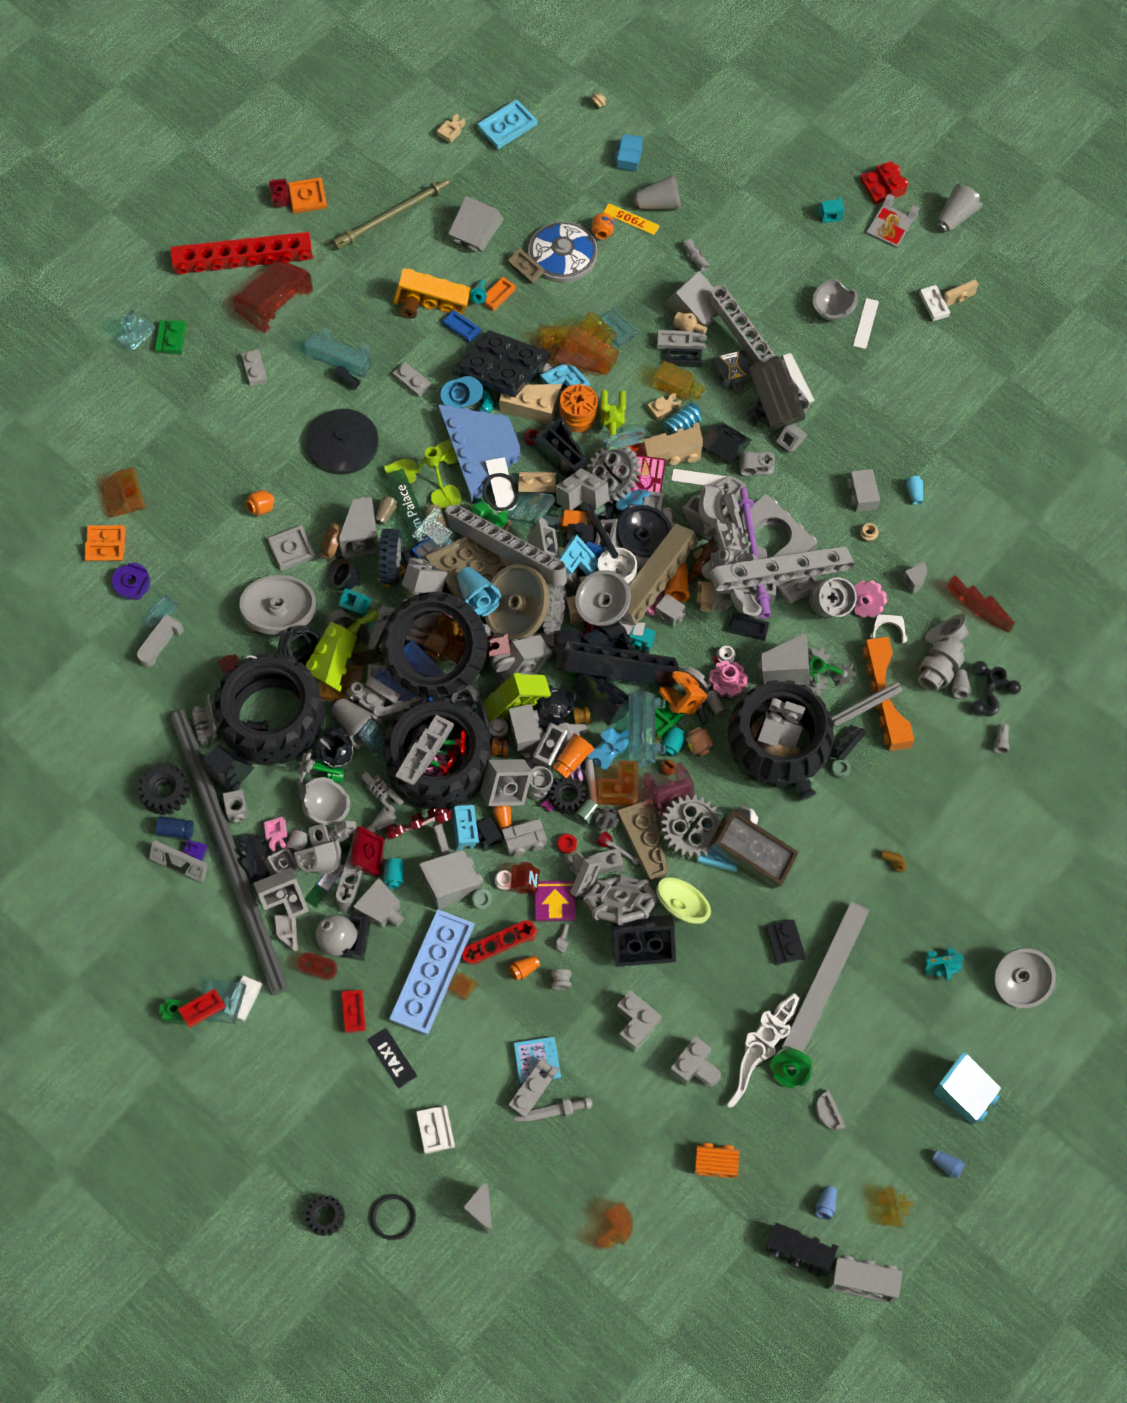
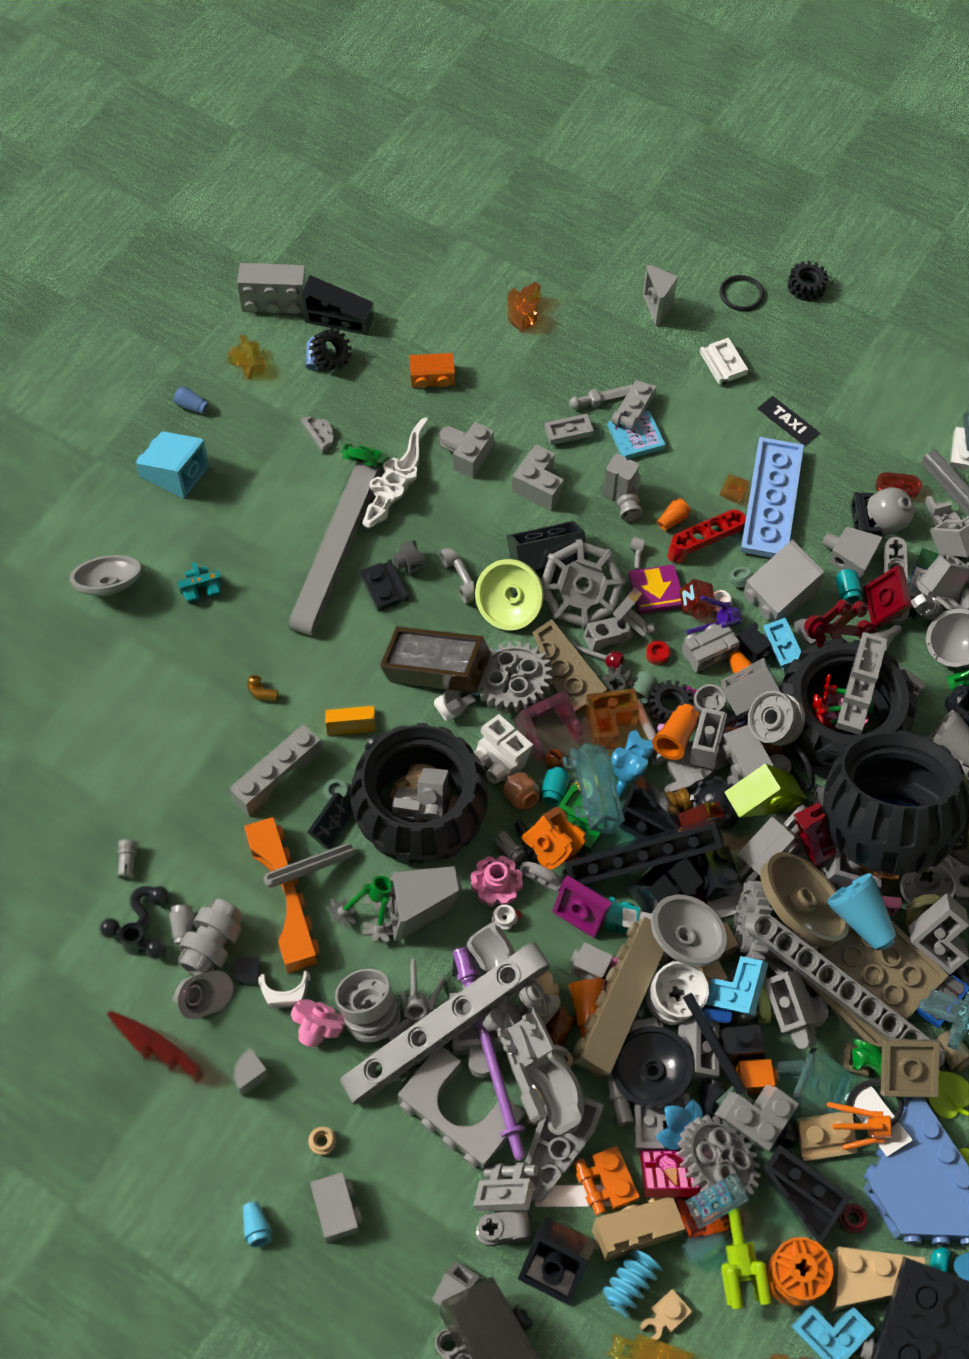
camera: 170 degrees right, 5 degrees down
red plate [342,989,366,1034] -> none
clear light blue tile [359,720,385,757] -> none
none -> light grey arch [229,724,322,817]
none -> black tile [232,957,261,986]
none -> black tyre [309,328,352,371]
none -> light orange panel [325,706,376,736]
none -> dark grey piece [393,540,427,574]
none -> light grey plant [401,958,445,1020]
none -> light grey bar [439,548,475,604]
none -> white hips [474,714,533,784]
none -> light grey plate [474,1162,538,1212]
none -> light grey plate [544,414,594,445]
none -> magenta tile [552,875,612,939]
none -> orange plate [574,1146,640,1216]
none -> light grey brick [603,454,641,502]
none -> clear red piece [678,801,724,827]
none -> dark purple plant [686,596,742,635]
none -> light grey wheel [748,691,805,746]
none -> orange plant [827,1102,892,1150]
none -> dark tan plate [881,1039,940,1097]

